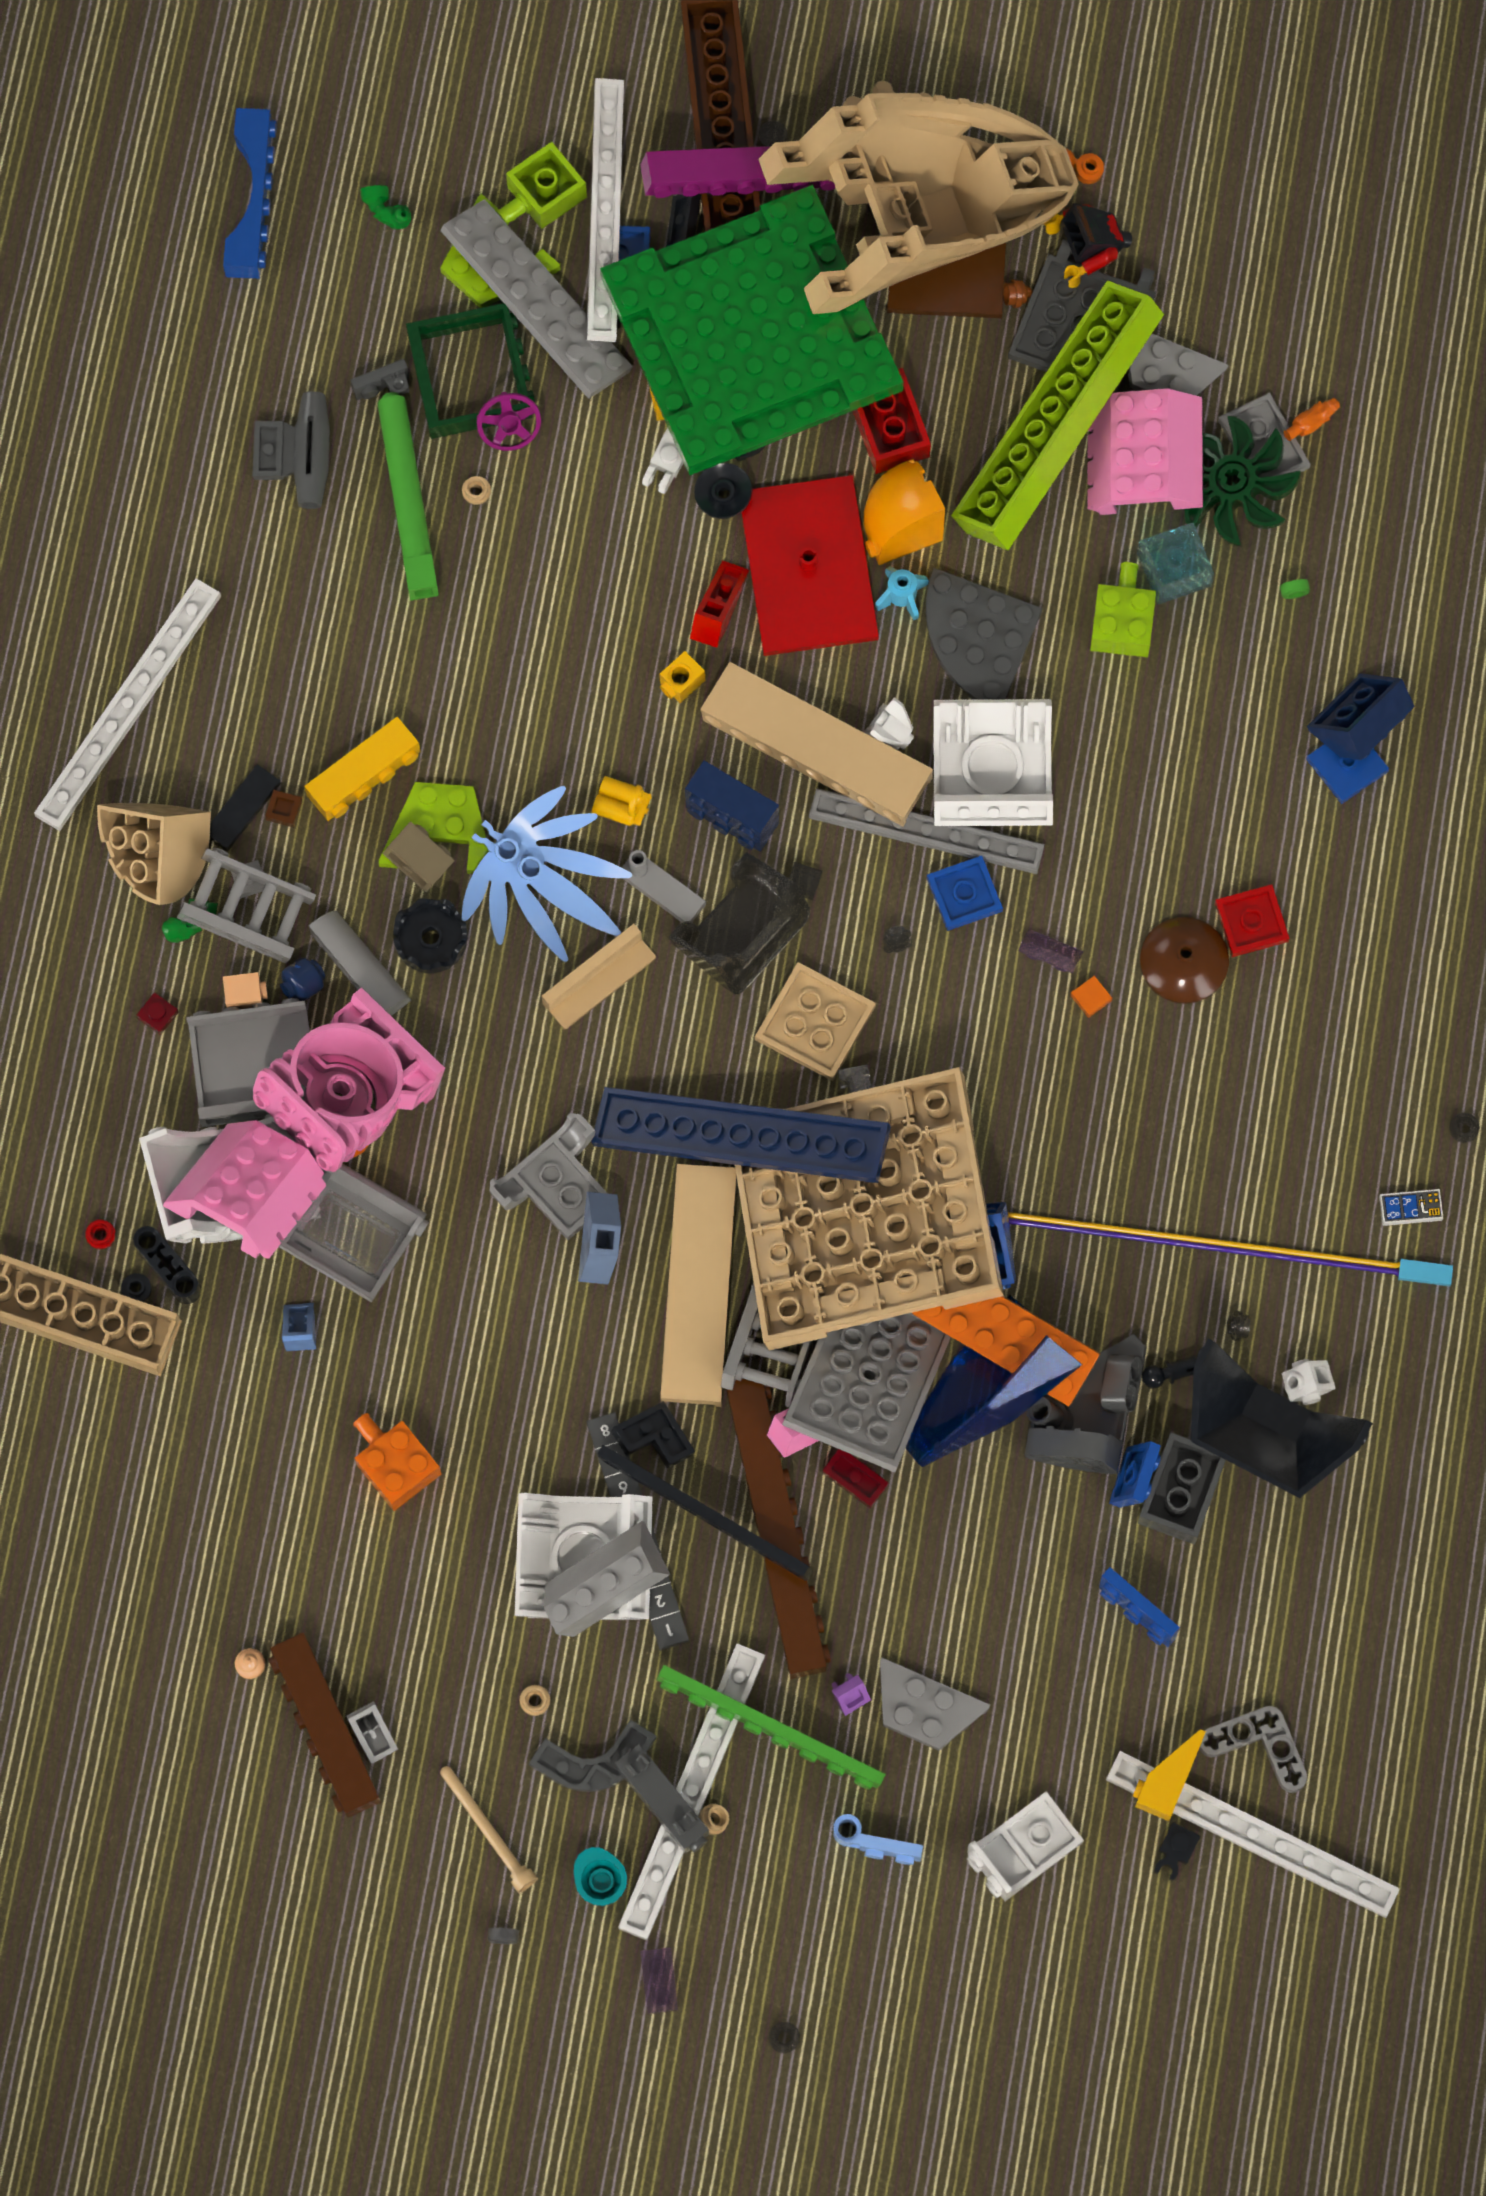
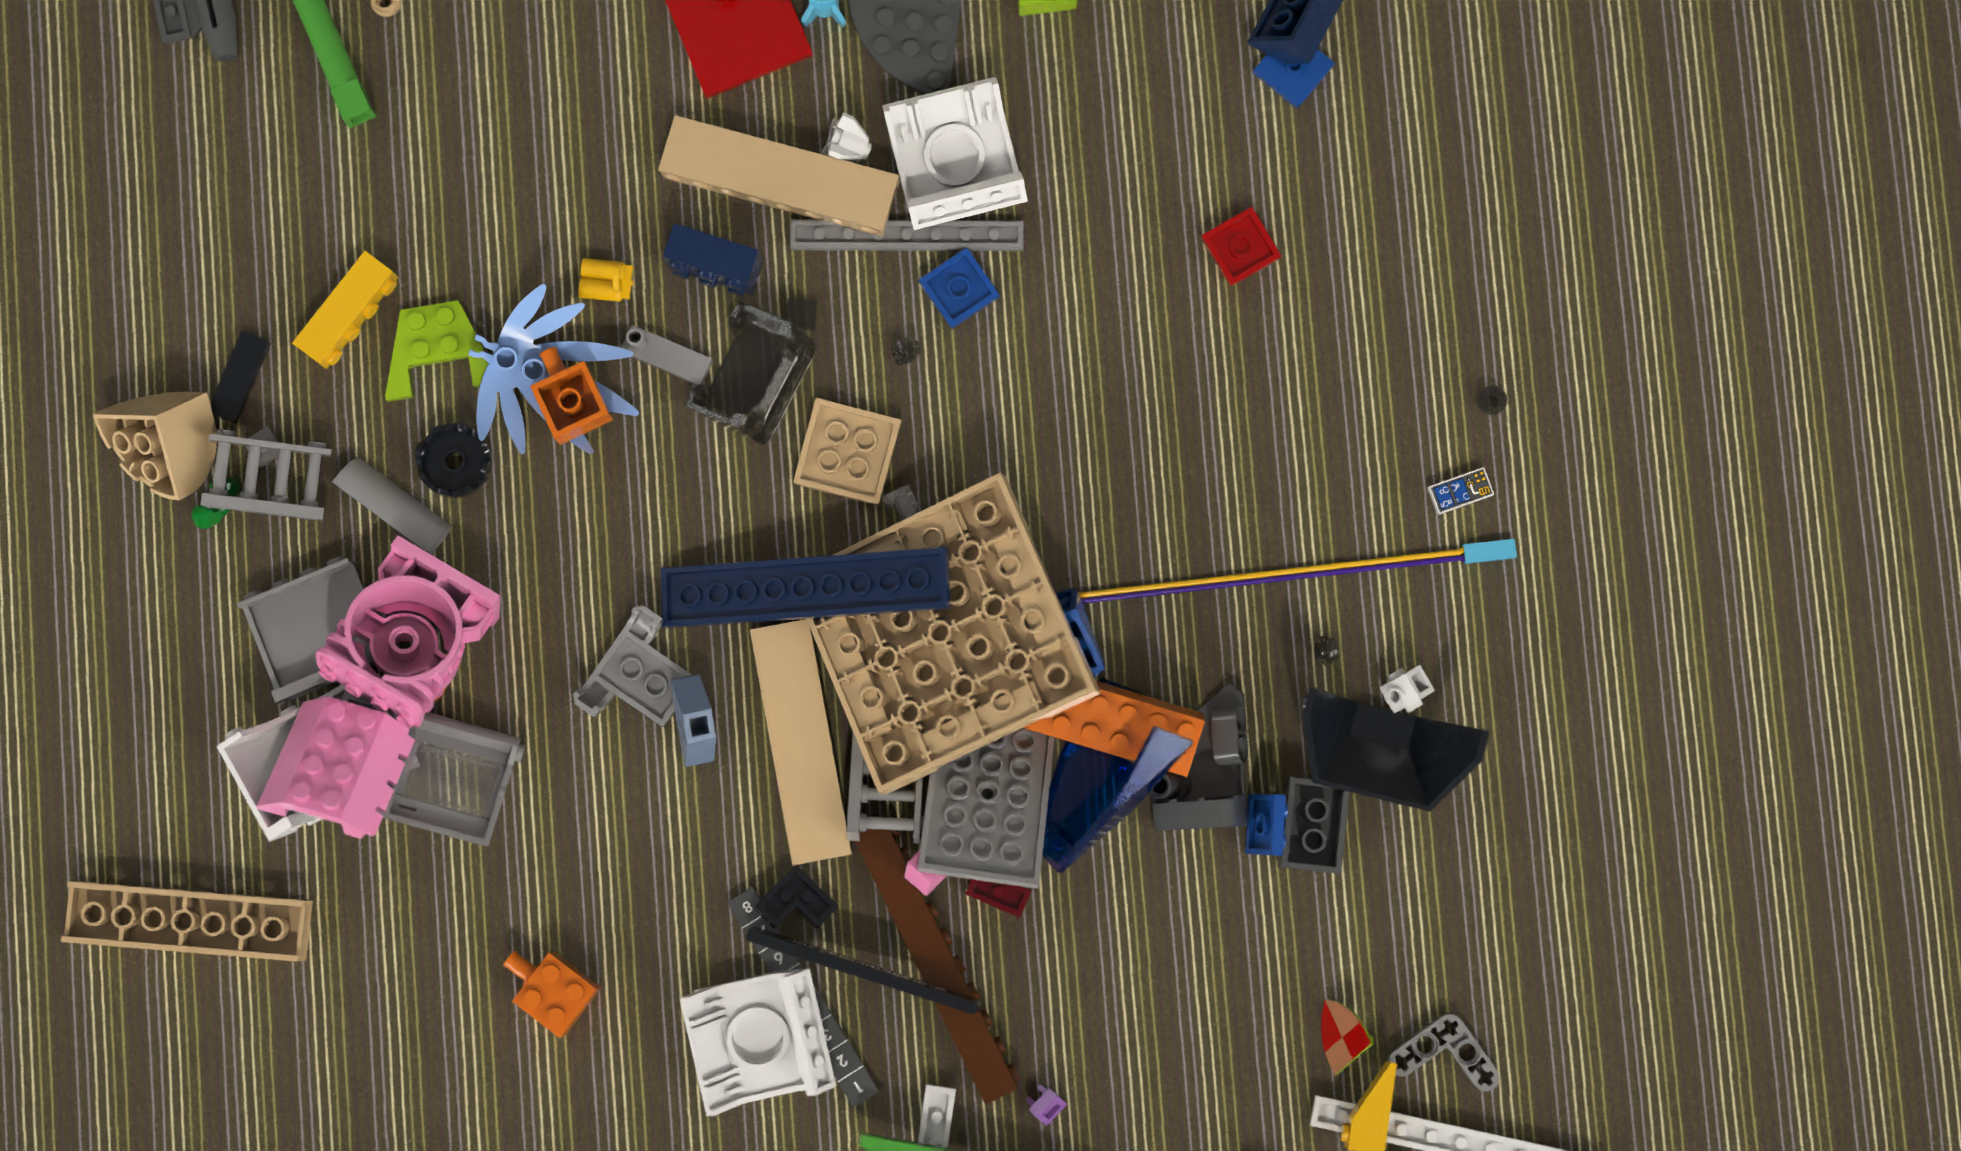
camera: 15 degrees left, 10 degrees up
white plate [34,578,221,831] -> none
red plate [85,1219,116,1250] -> none
black plate [121,1273,152,1302] -> none
black beam [133,1226,201,1304] -> none
dark red plate [136,992,179,1035] -> none
light nougat brick [223,972,268,1010] -> none
reddish brown plate [265,790,302,828] -> none
dark blue head [280,958,325,1001] -> none
medium blue slope [282,1303,316,1351] -> none
dark tan brick [382,821,455,892] -> none
tan panel [542,923,656,1029] -> none
light grey slope [544,1521,670,1637] -> none
yellow brick [660,651,706,703] -> none
red slope [690,560,749,648] -> none
light grey wing [880,1658,990,1751] -> none
plate [1018,929,1084,974] -> none
orange tile [1070,975,1113,1018] -> none
blue plate [1099,1567,1180,1647] -> none
reddish brown dish [1140,917,1229,1004] -> none
black pin [1142,1355,1197,1389] -> none
none -> orange brick [530,347,613,445]
none -> shield [1321,999,1374,1076]

